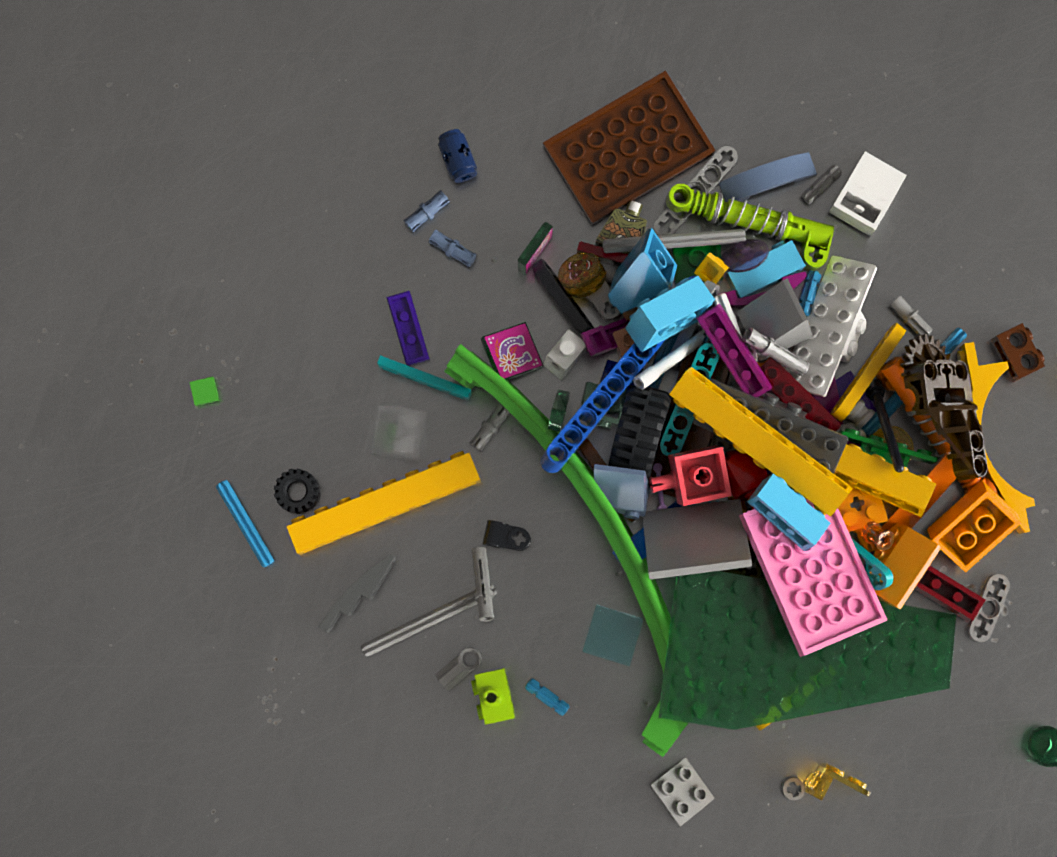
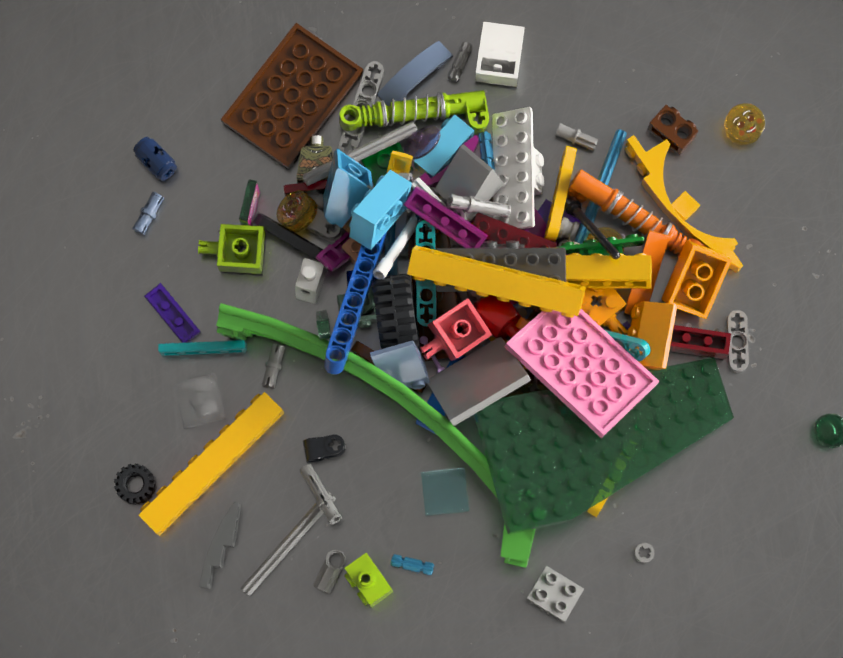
camera: 25 degrees left, 5 degrees down
bright green tile [190,377,220,406] -> none
dark azure axle [216,480,274,567] -> none
sand blue pin [428,229,477,268] -> none
tile [481,322,544,381] -> none
medium azure brick [747,474,831,551] -> none
clear yellow bracket [805,764,871,801] -> none
clear orange bush [861,521,894,551] -> none
dark brown connector [900,334,988,480] -> none
none -> lime brick [198,224,266,274]
none -> yellow tile [672,191,700,221]

